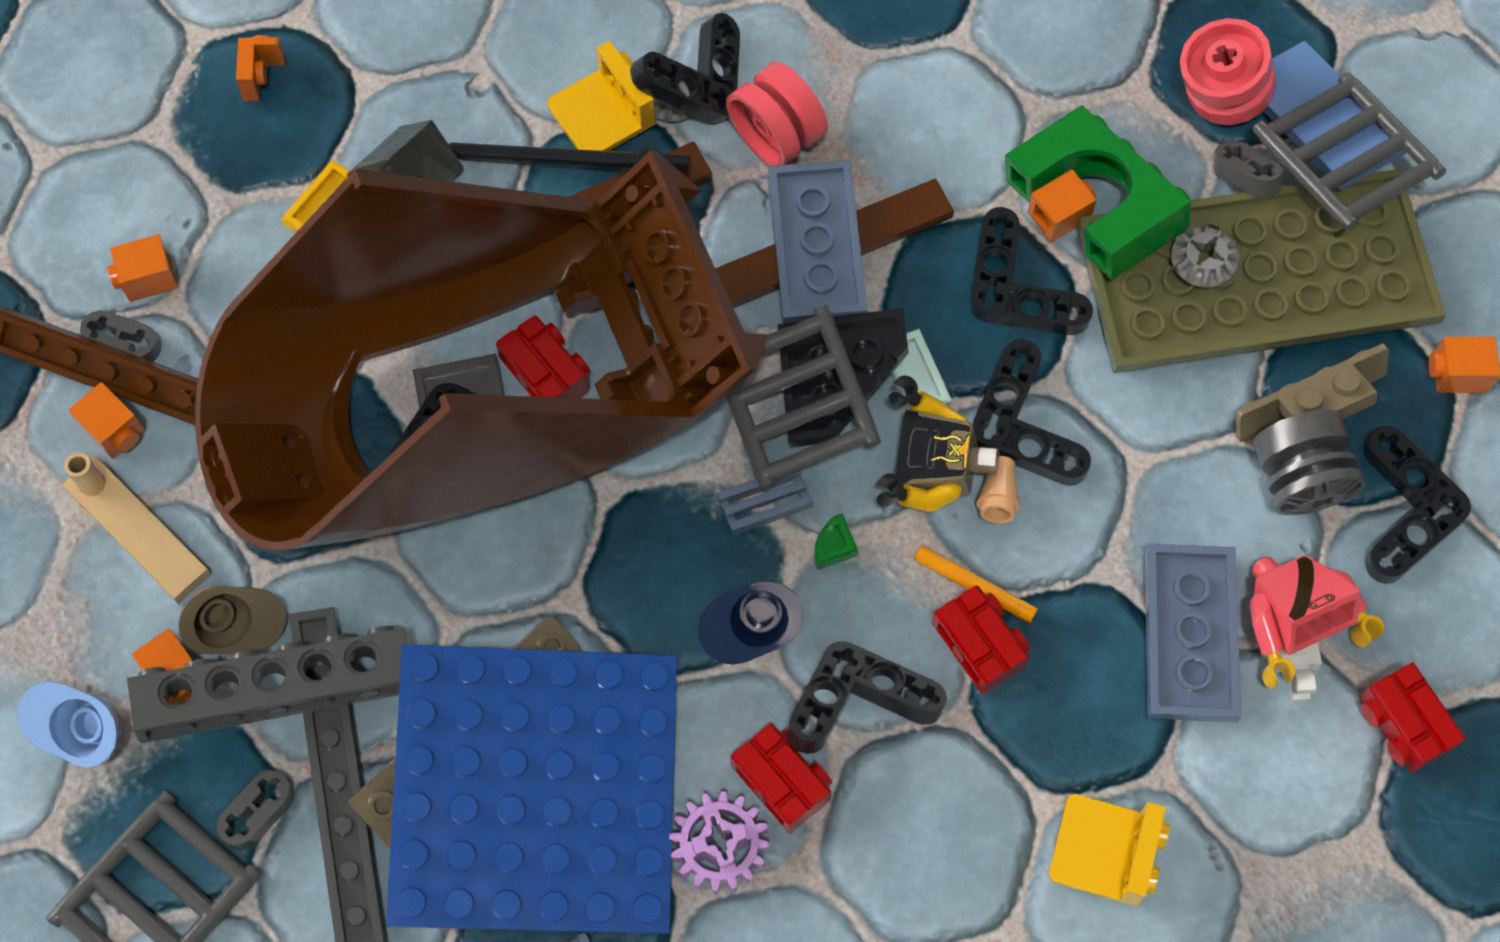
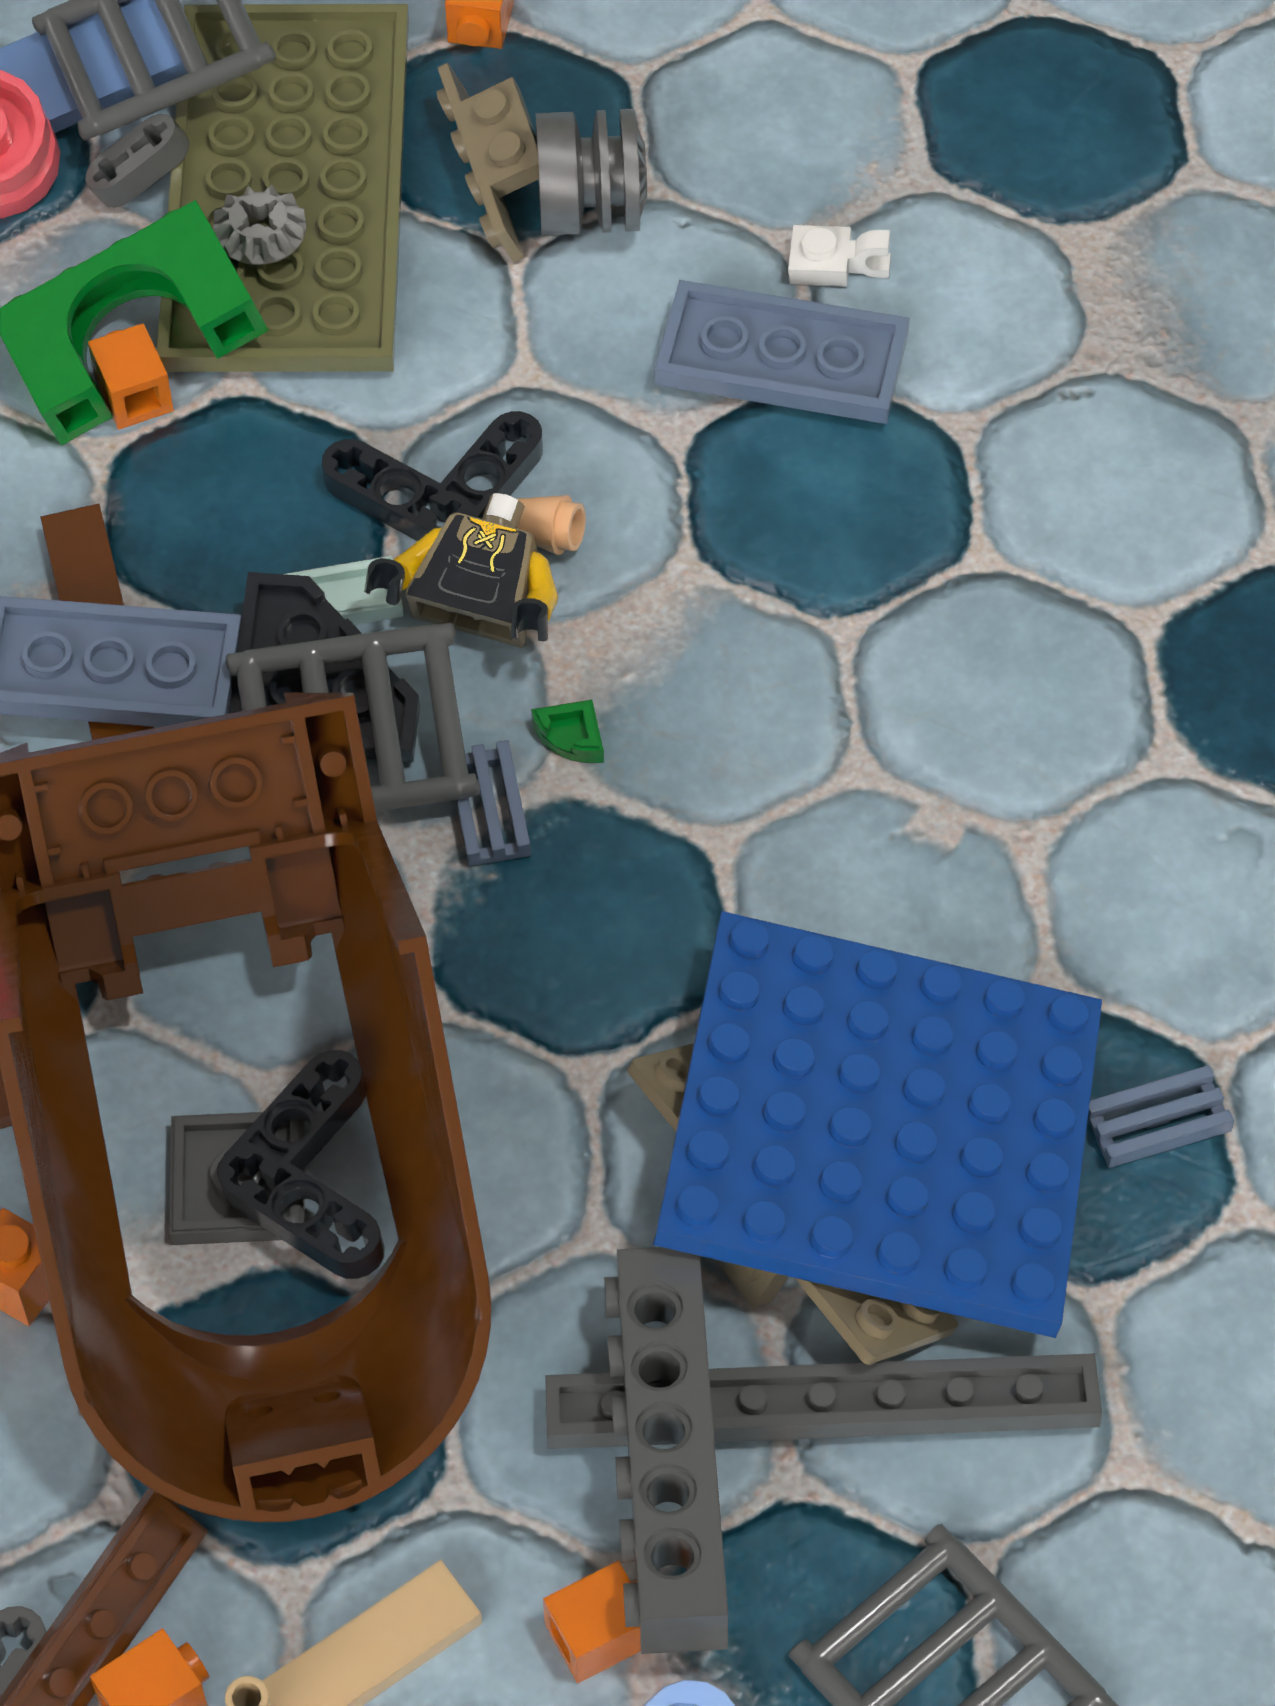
camera: 80 degrees left, 10 degrees down
dark tan piece [178,584,286,655] -> none
dark grey beam [217,770,294,850] -> none
red brick [496,315,591,398] -> none
lavender gear [669,791,769,895] -> none
dark blue piece [698,580,804,665] -> none
red brick [730,723,832,834] -> none
black beam [786,642,947,754] -> none
light orange bar [914,545,1038,624] -> none
red brick [931,585,1030,695] -> none
black beam [970,207,1093,335] -> none
yellow bracket [1048,794,1170,907] -> none
coral torso [1250,556,1384,689] -> none
red brick [1360,662,1466,774] -> none
black beam [1363,426,1471,584] -> none

